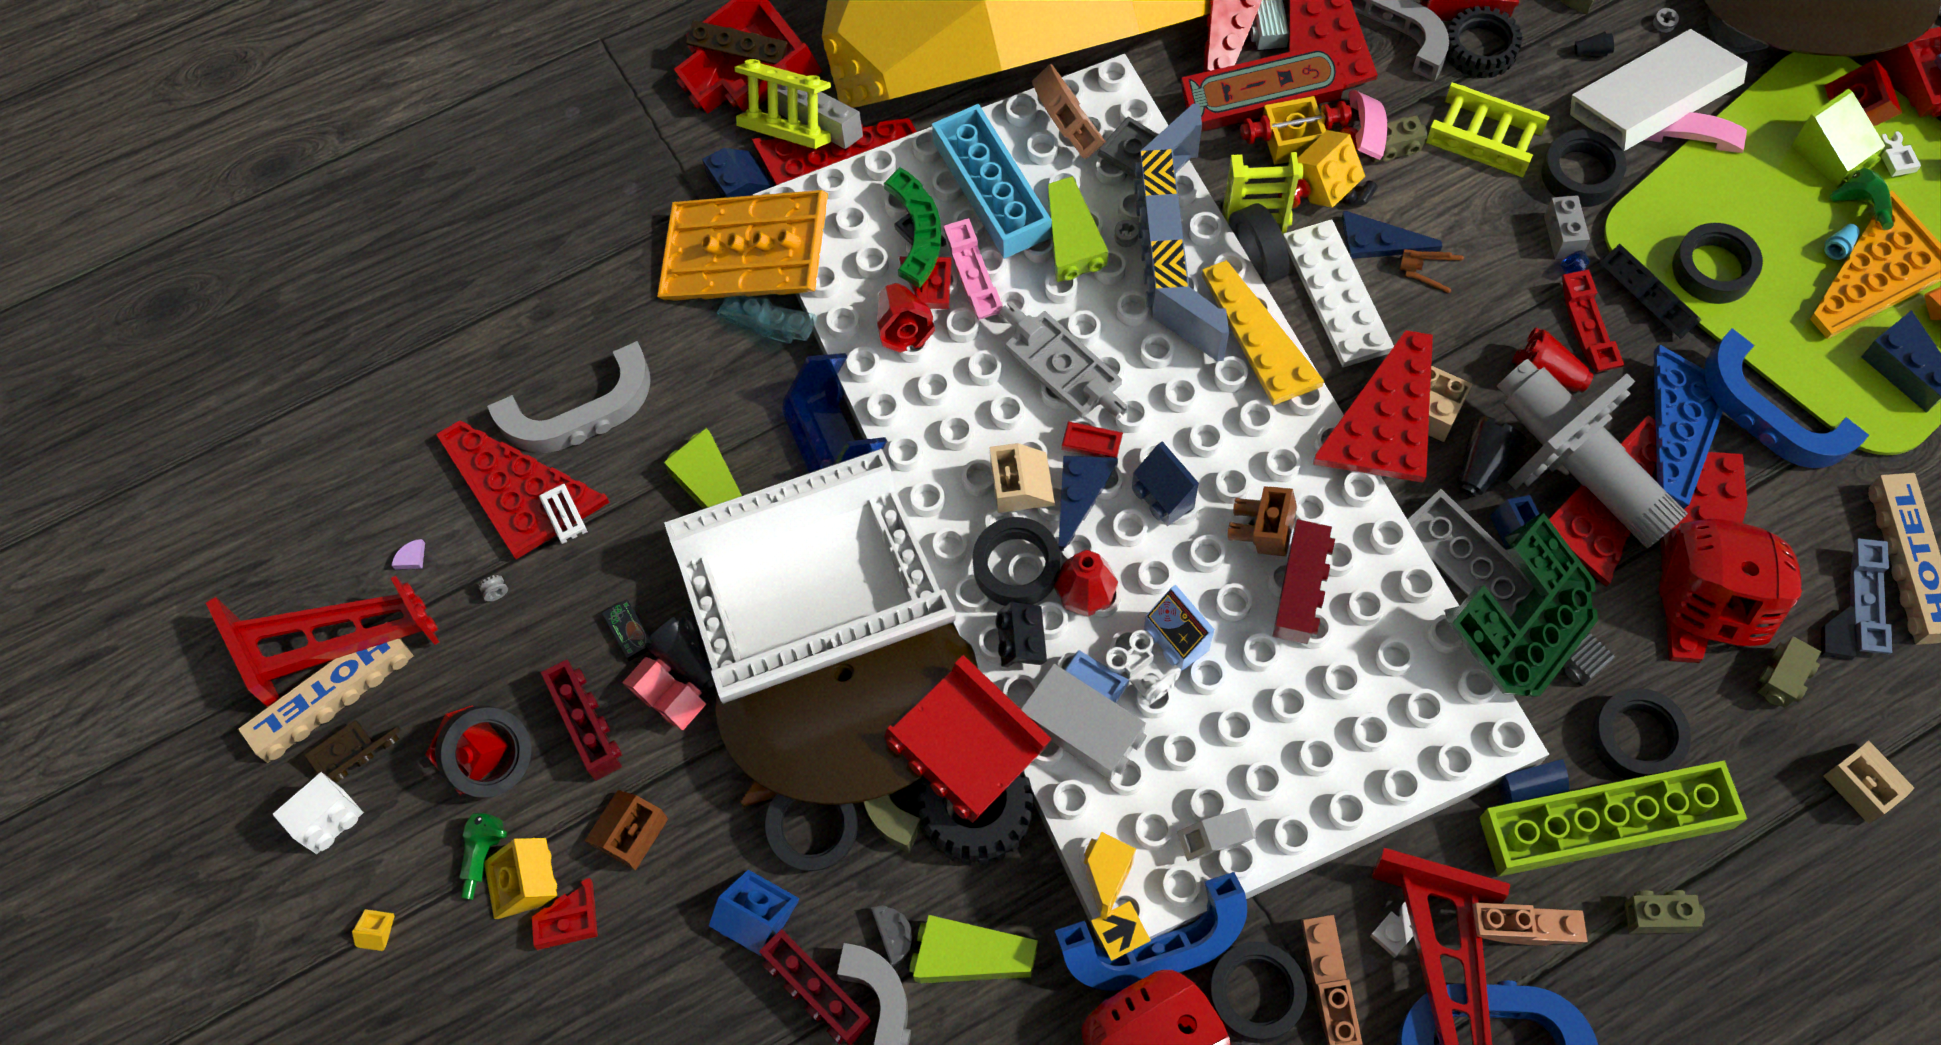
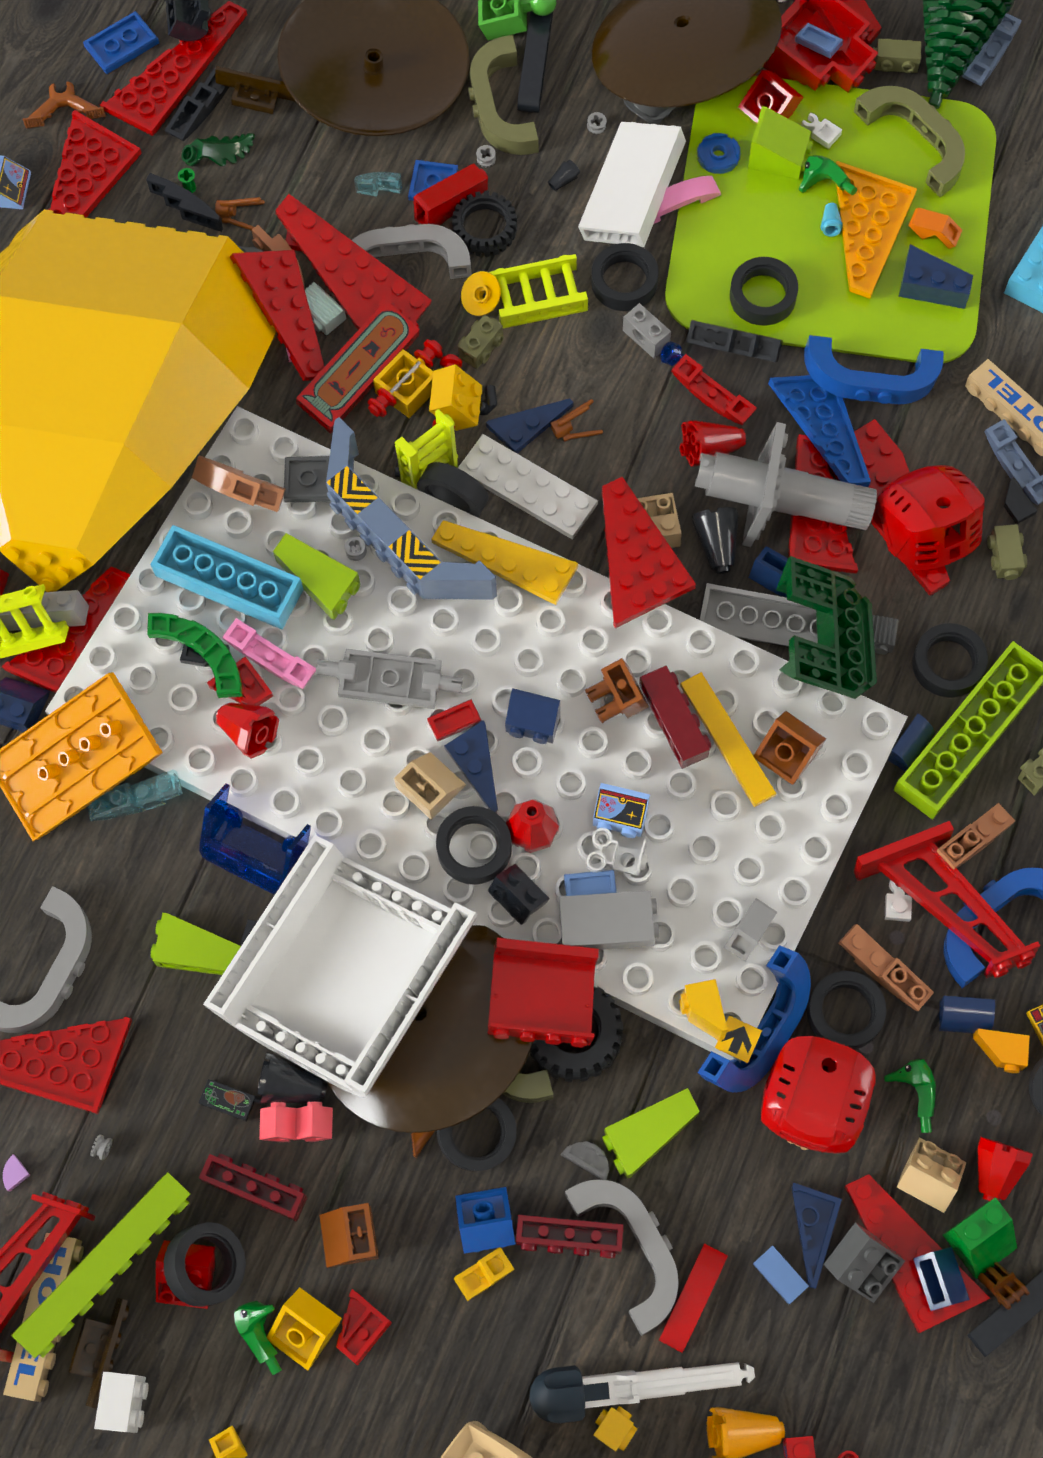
camera: 40 degrees left, 5 degrees up
white tile [539,484,588,544] -> none
bright pink slope [1349,89,1387,160] -> none
none -> lime brick [11,1172,190,1358]
none -> yellow slope [454,1247,514,1301]
none -> yellow dish [461,271,501,316]
none -> yellow tile [680,672,777,807]
none -> blue tile [697,133,740,174]
none -> dark orange slope [753,711,826,785]

